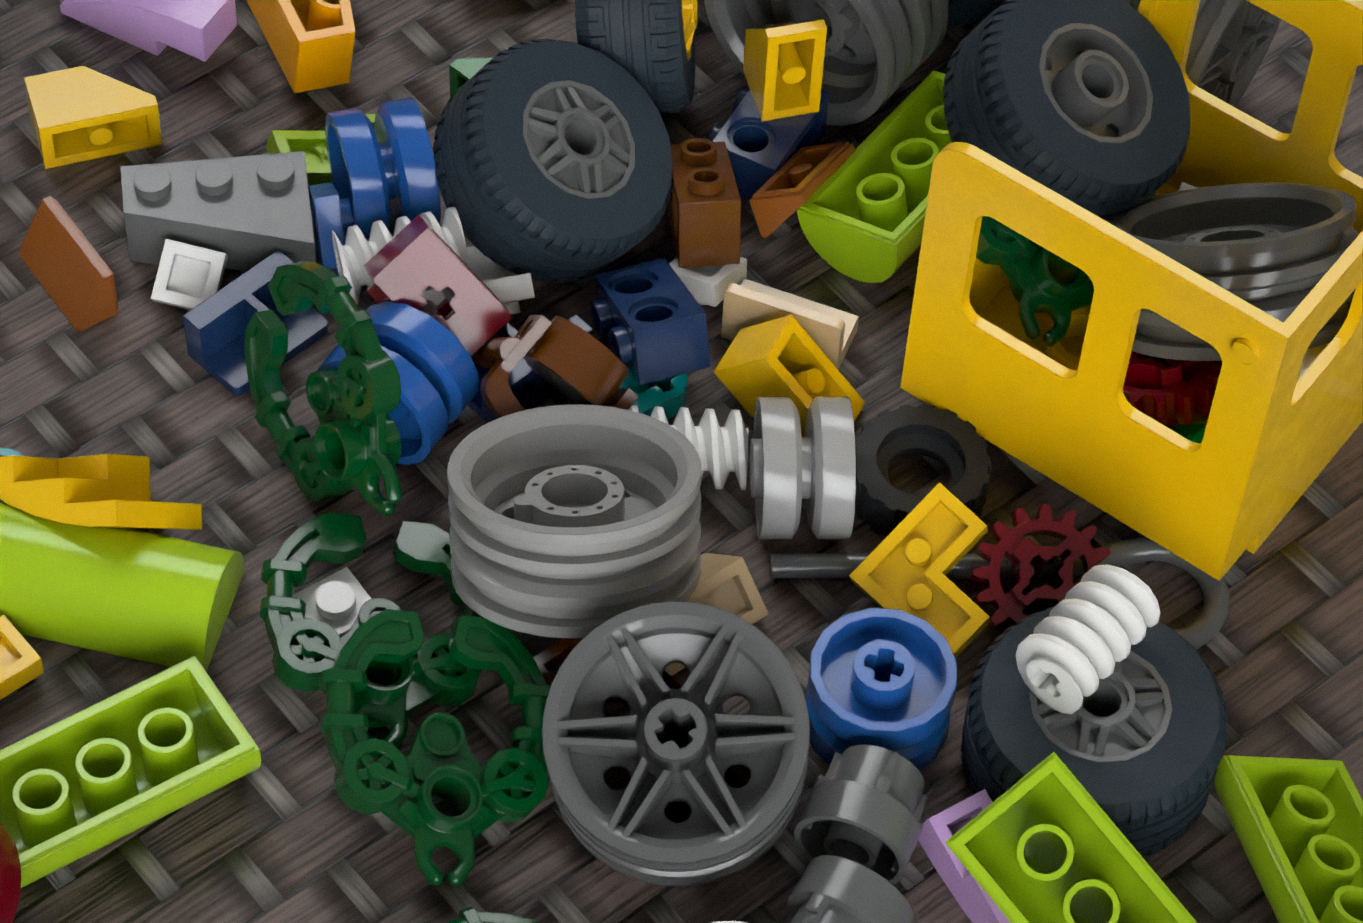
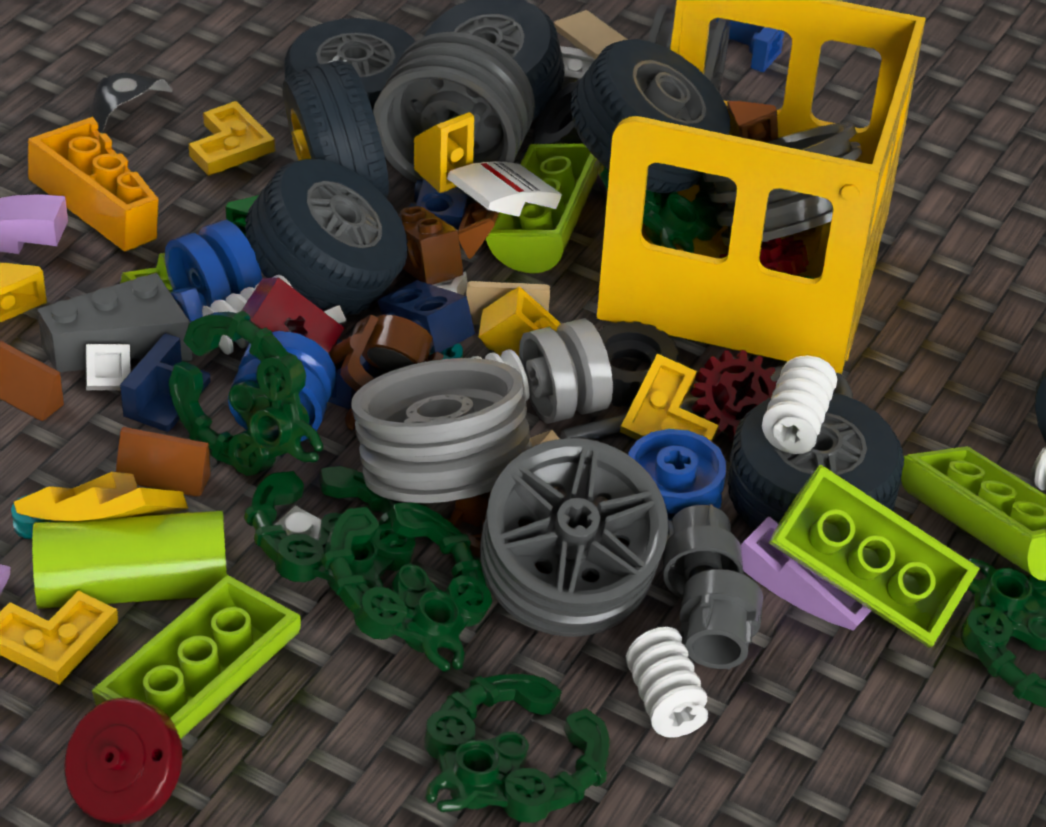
camera: 20 degrees left, 10 degrees down
none -> dark orange slope [116,427,211,497]
none -> white slope [447,161,562,217]
none -> dark orange slope [727,101,778,142]

